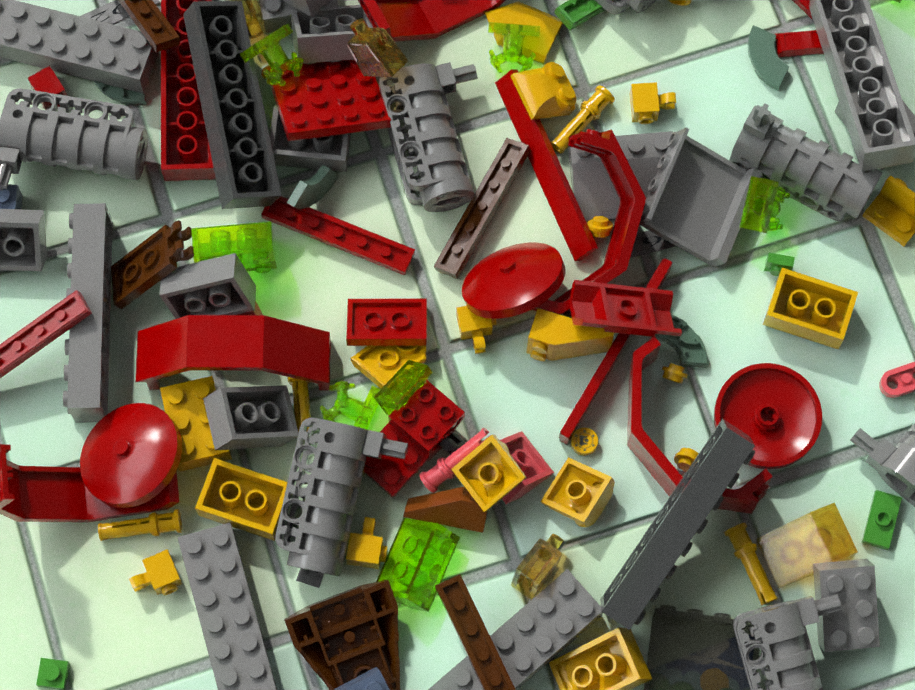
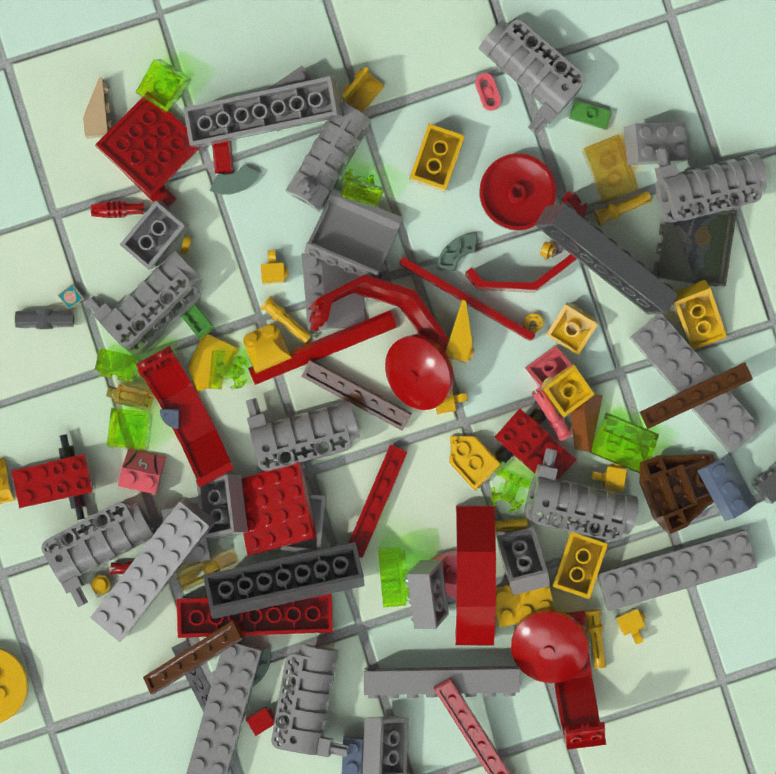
camera: 85 degrees left, 15 degrees up
bright green plate [36,658,70,690] -> none
reddish brown tile [111,220,194,310] -> none
clear neon green piece [240,23,304,86] -> none
sand green tile [287,165,339,209] -> none
red plate [346,298,427,346] -> none
clear yellow torso [347,18,408,77] -> none
clear neon green bracket [374,360,433,415] -> none
clear yellow torso [511,534,565,600] -> none
red piece [569,280,682,337] -> none
yellow plate [587,216,613,238] -> none
yellow plate [662,363,688,384] -> none
bright green plate [764,252,795,276] -> none

